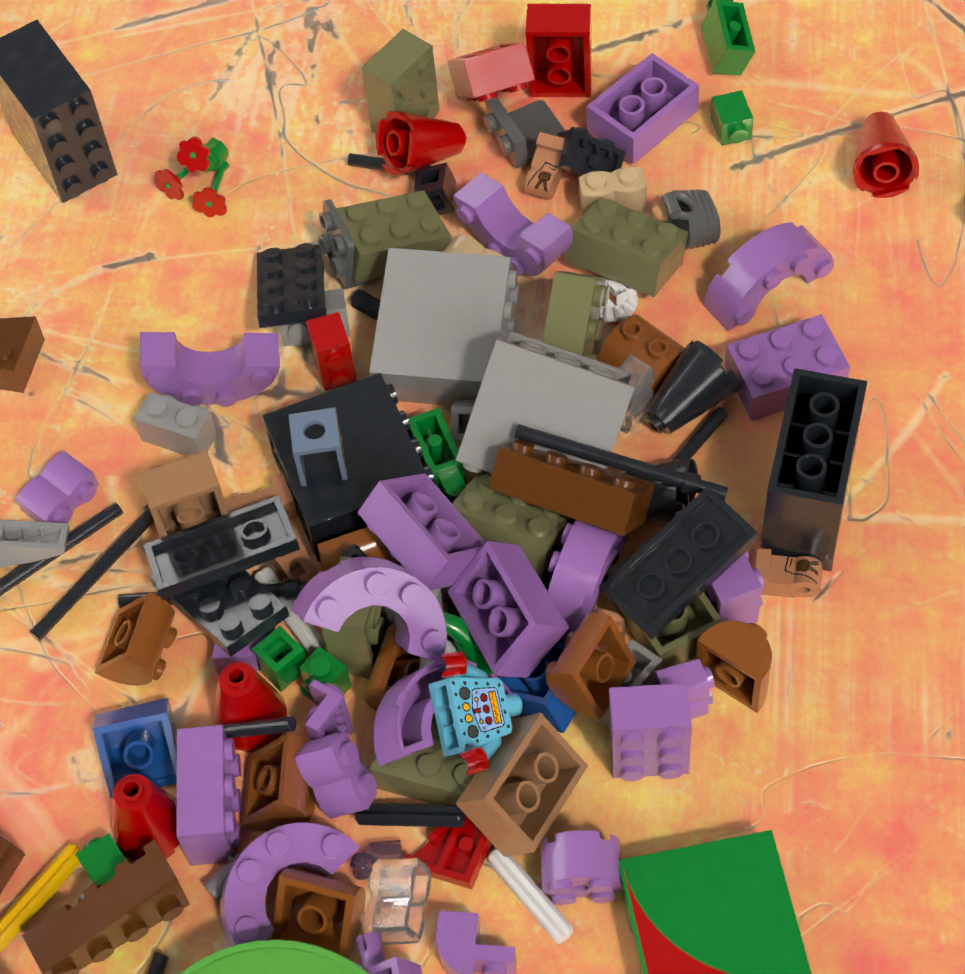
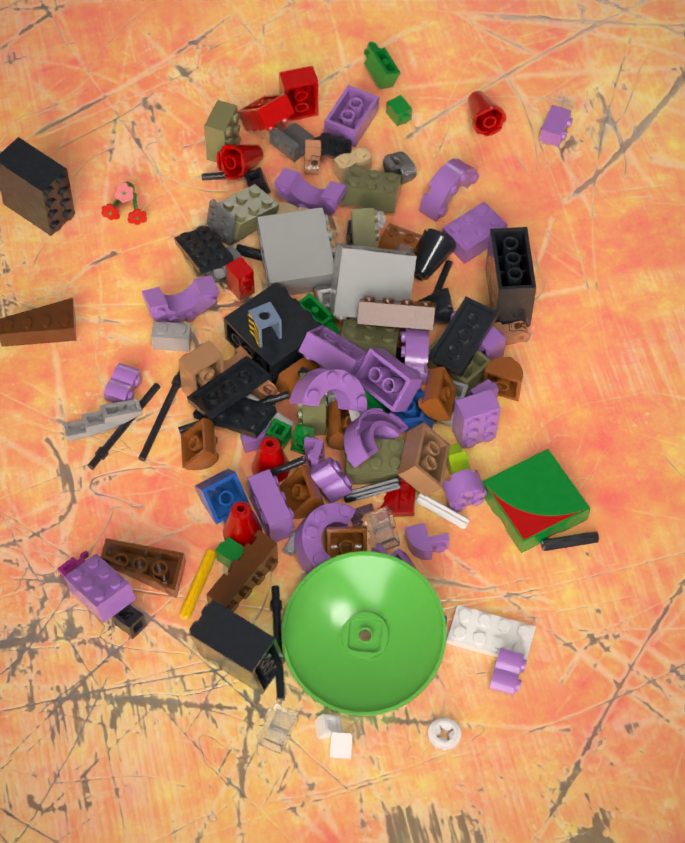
camera: 25 degrees left, 0 degrees up
torso [428,651,522,776] -> none
black bar [514,424,728,501] -> none
none -> lime slope [446,442,471,476]

